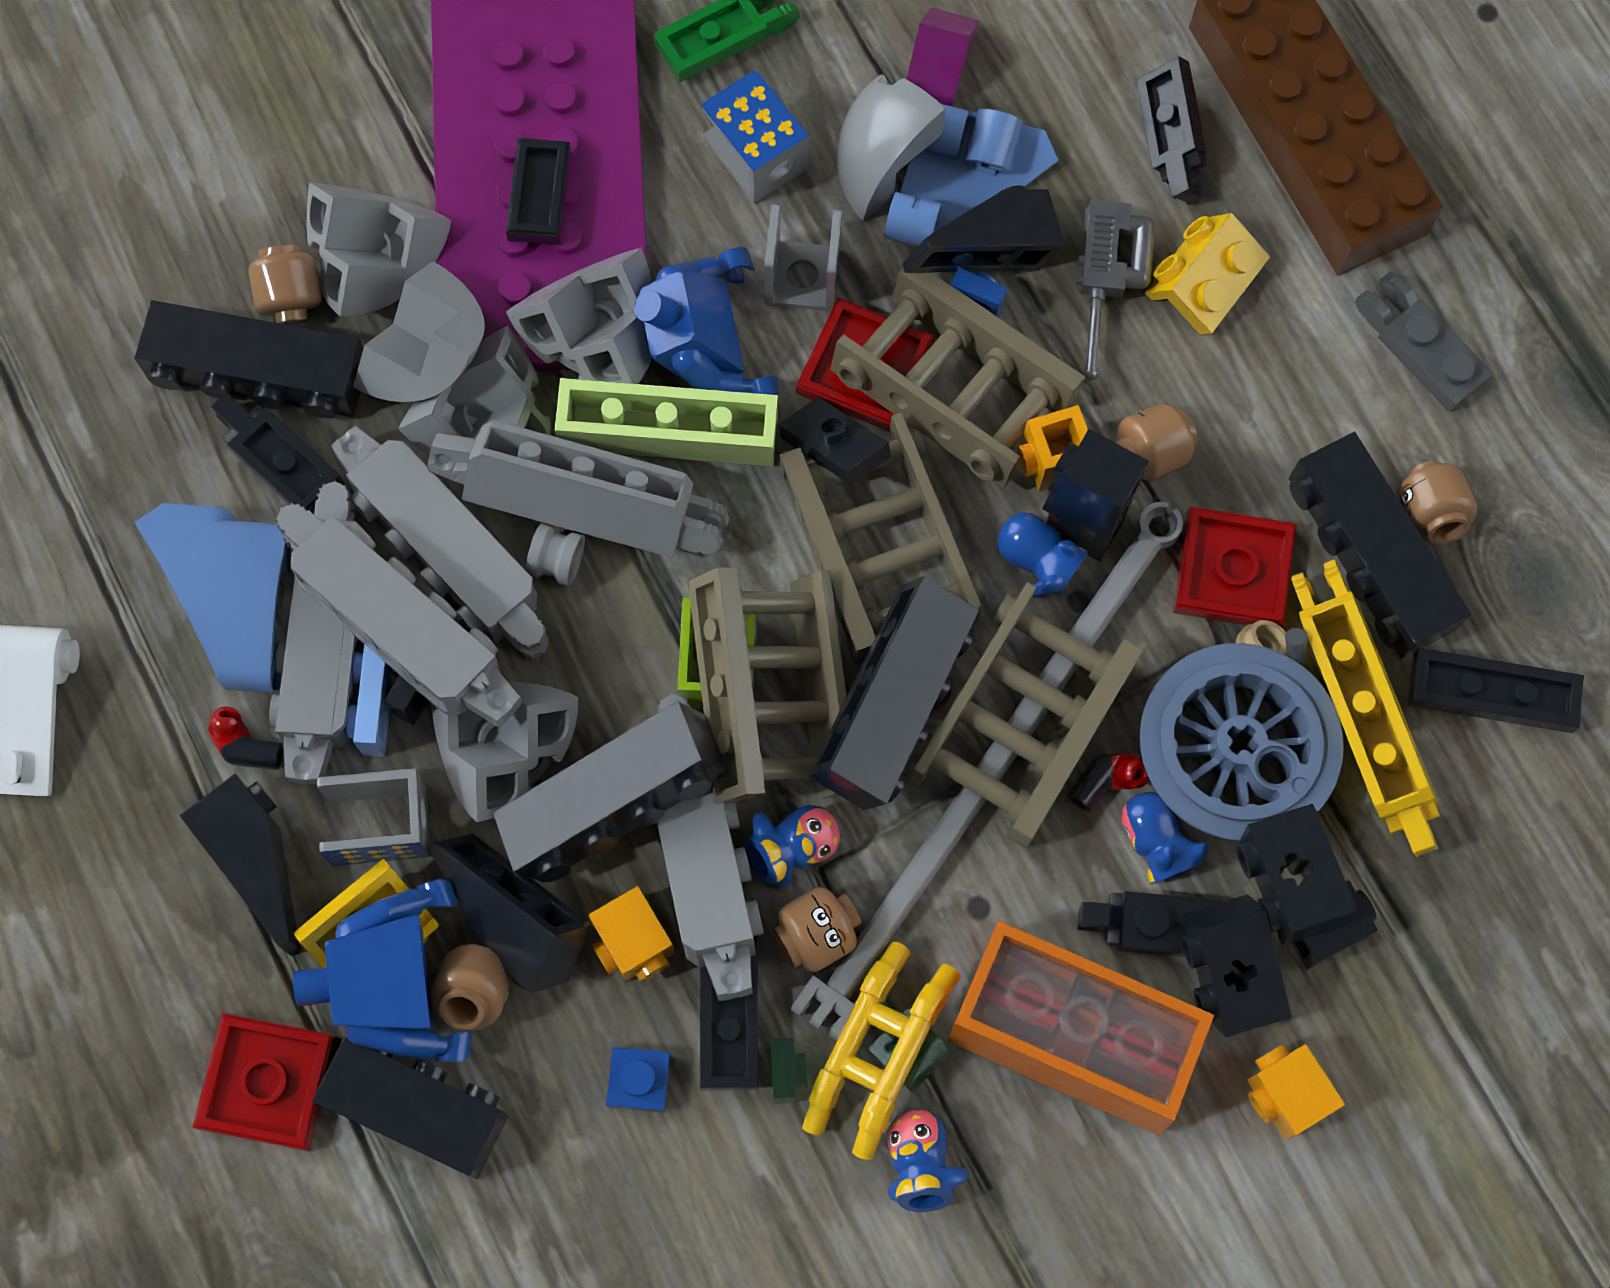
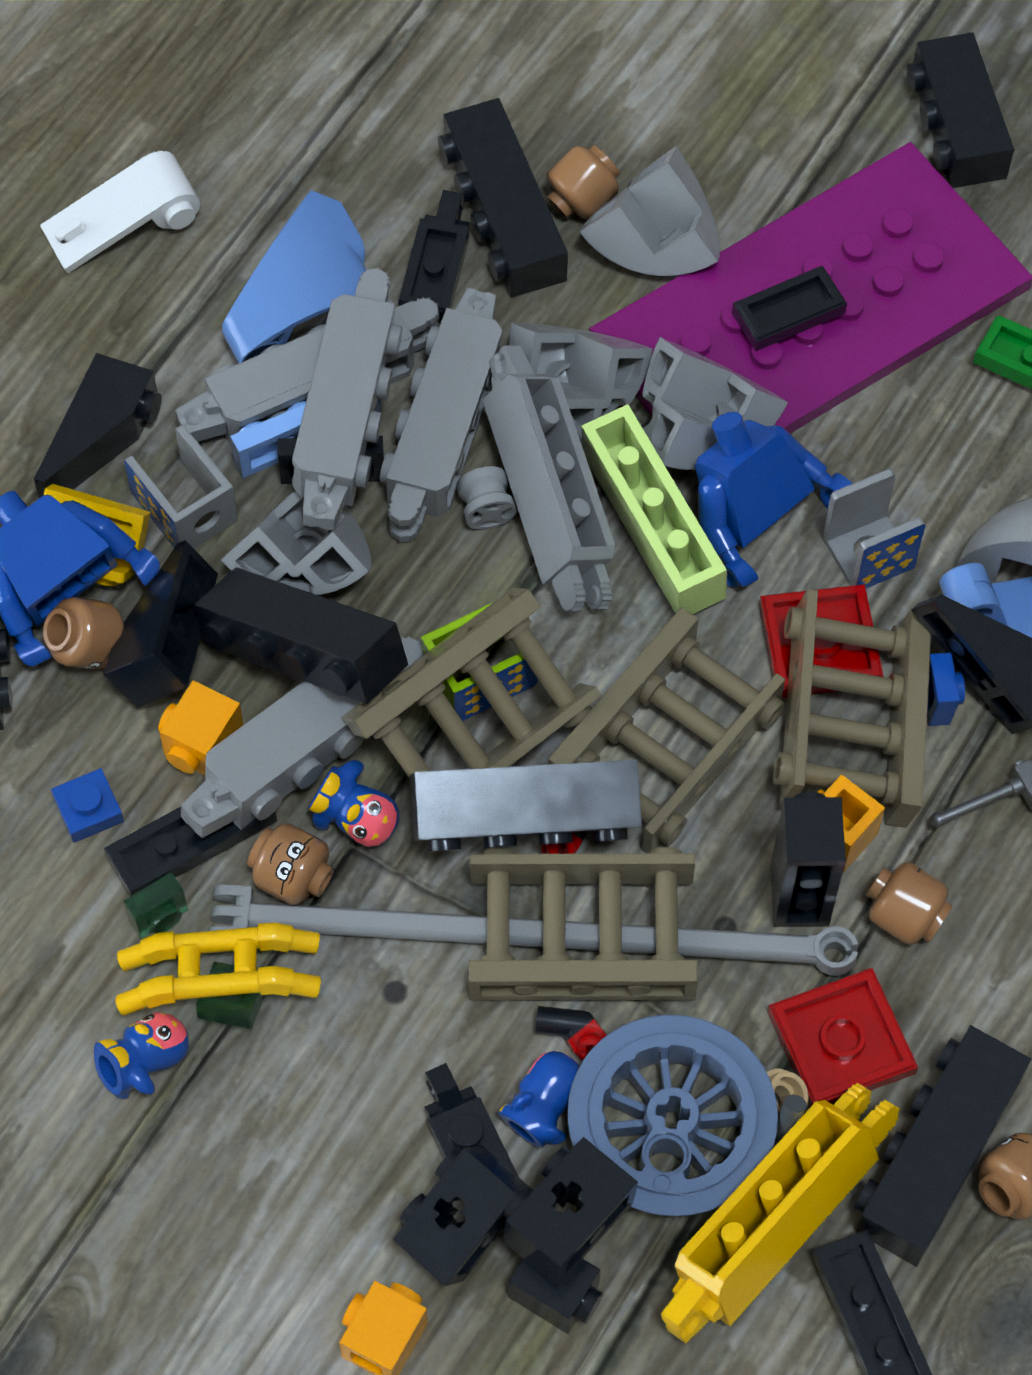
camera: 60 degrees right, 10 degrees down
arm [208,706,283,770] -> none
light grey brick [353,261,485,402] -> none
piece [702,71,809,204] -> none
black plate [778,397,891,485] -> none
brick [946,920,1214,1136] -> none
blue animal [997,512,1088,598] -> none

